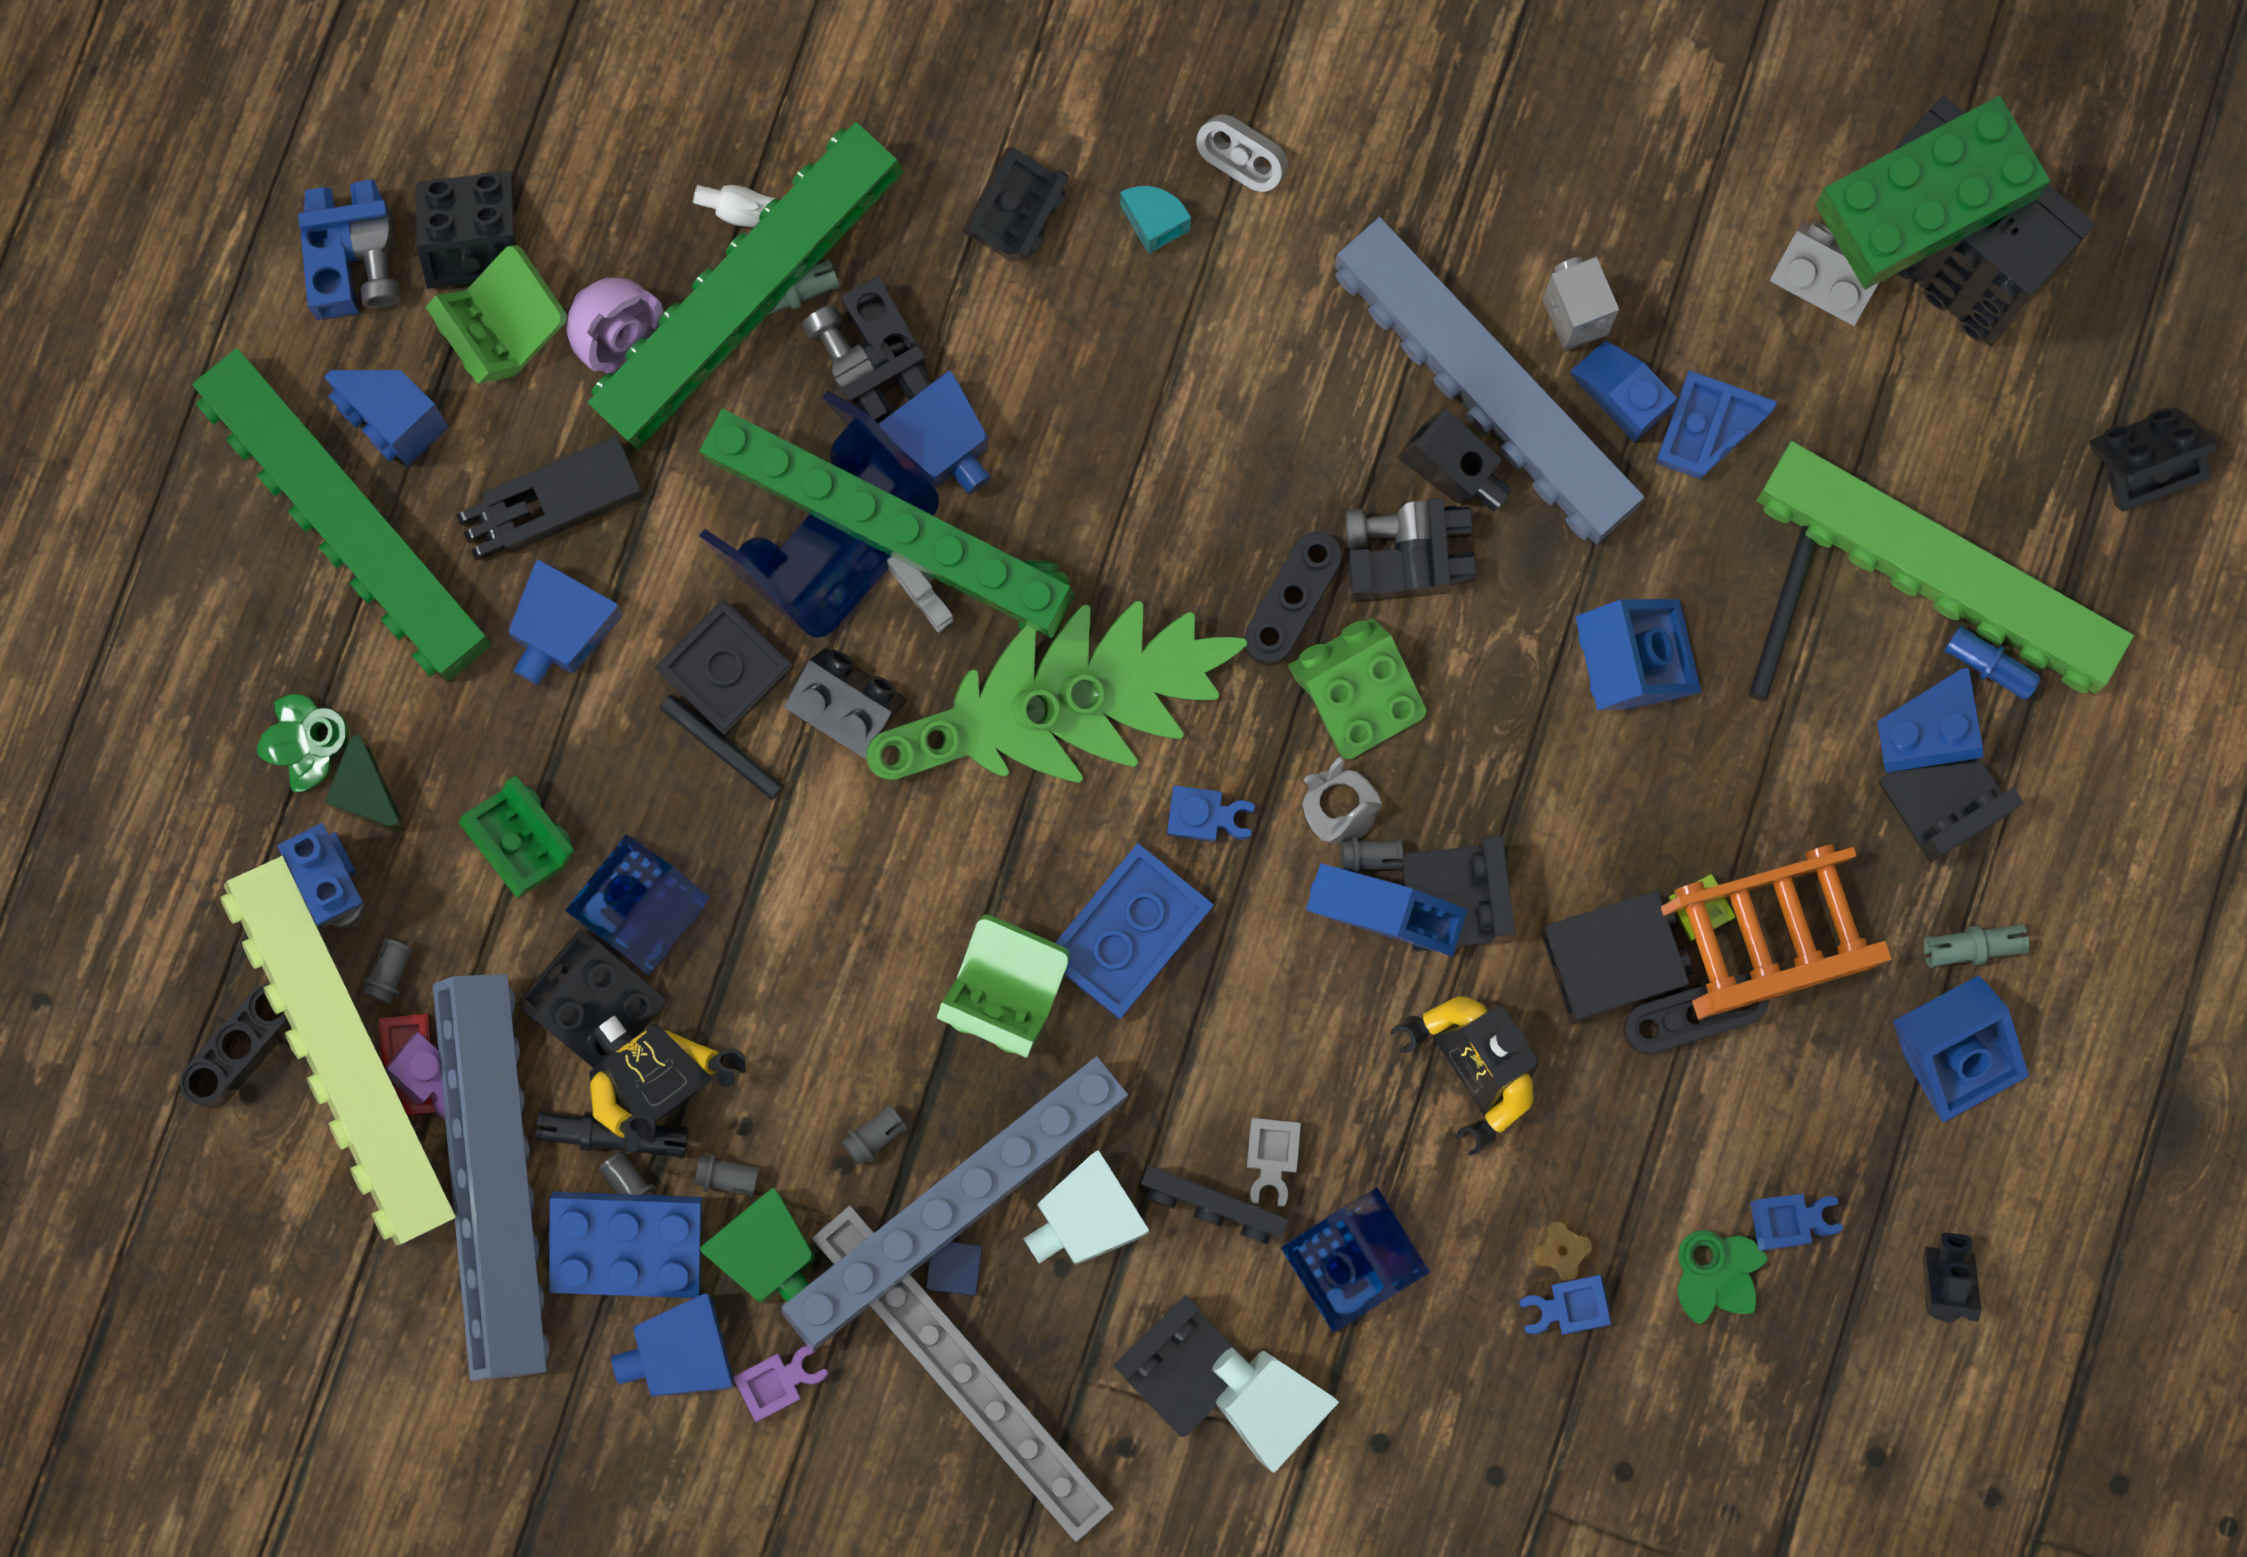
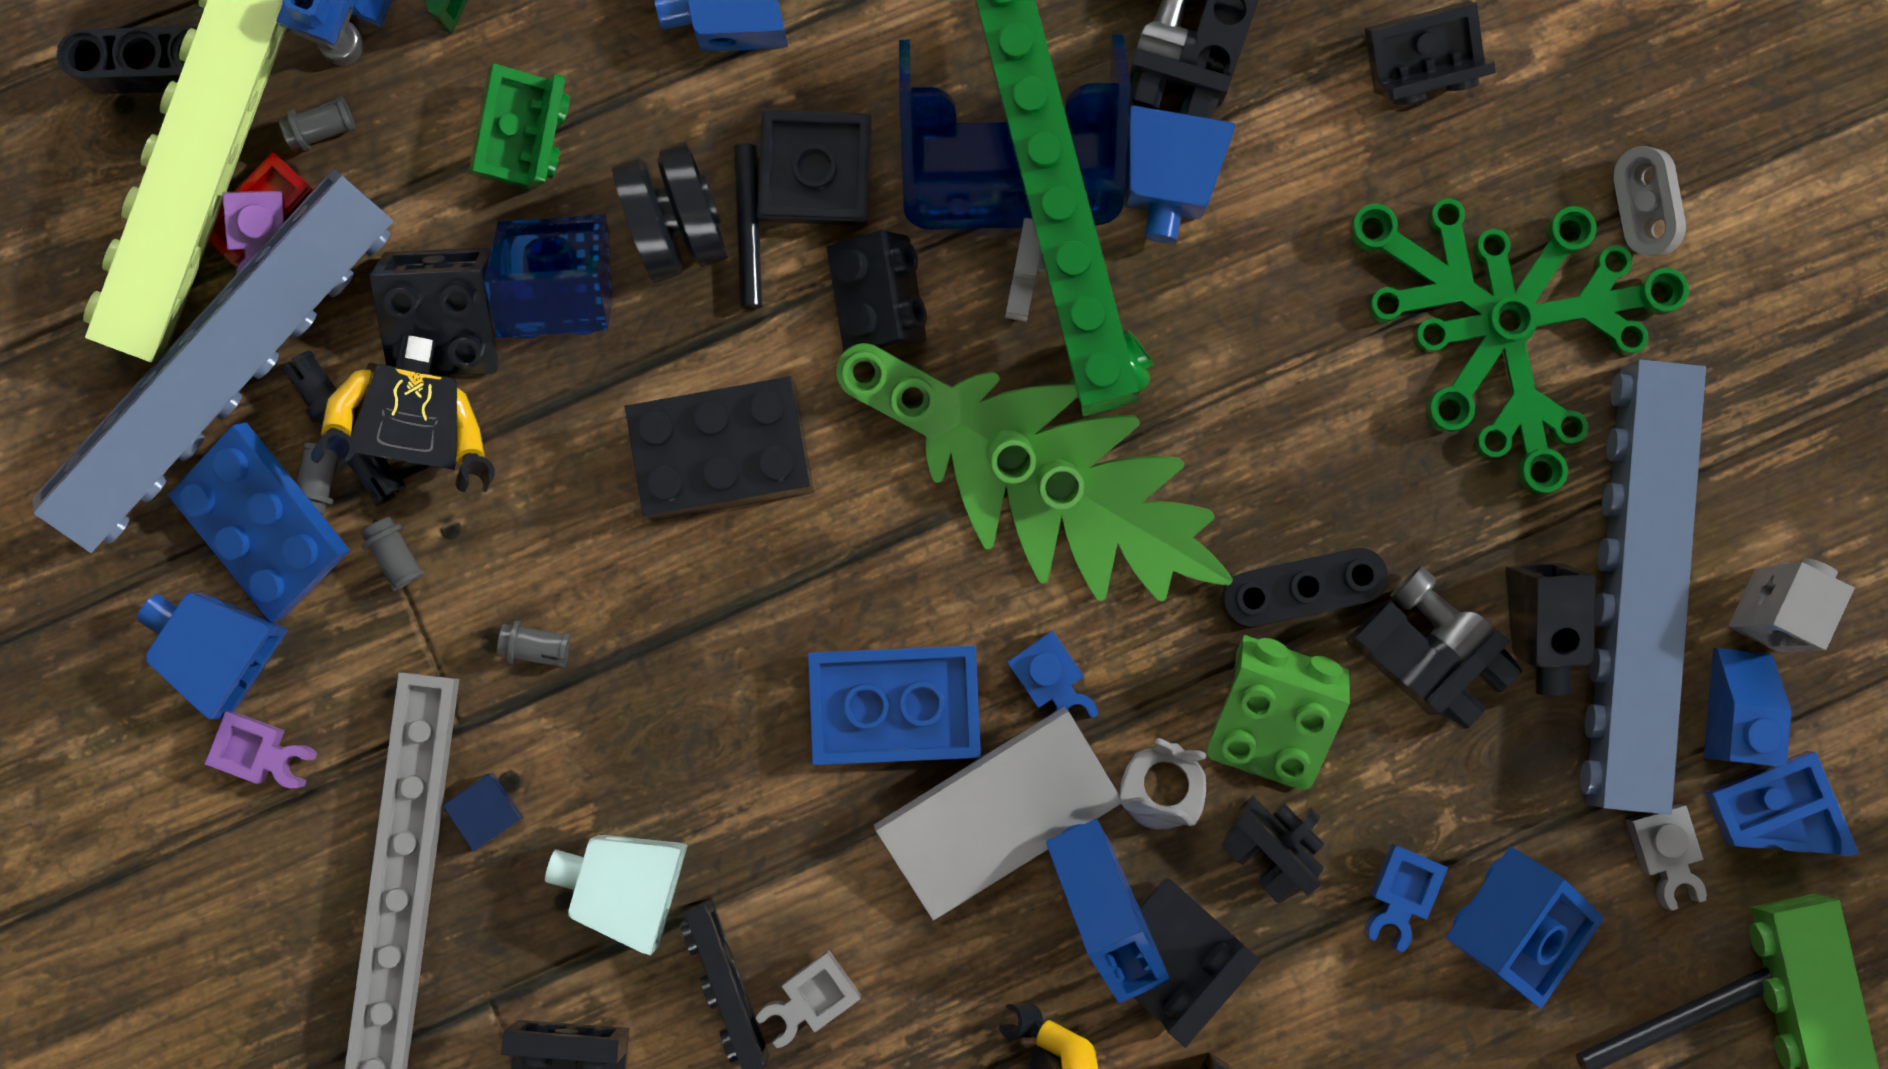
camera: 50 degrees right, 5 degrees up
green torso [699,1188,817,1304] -> none
sand blue brick [781,1056,1128,1352] -> none
bright green bracket [936,915,1071,1058] -> none
teal brick [1120,186,1191,254] -> none
dark grey pin [1340,836,1403,873] -> none
none -> black wheel [612,141,728,283]
none -> black brick [624,376,815,521]
none -> light grey tile [874,706,1121,921]
none -> black hips [1222,795,1324,903]
none -> green plant [1349,198,1689,495]
none -> blue plate [1364,843,1448,953]
none -> light grey plate [1626,804,1707,911]

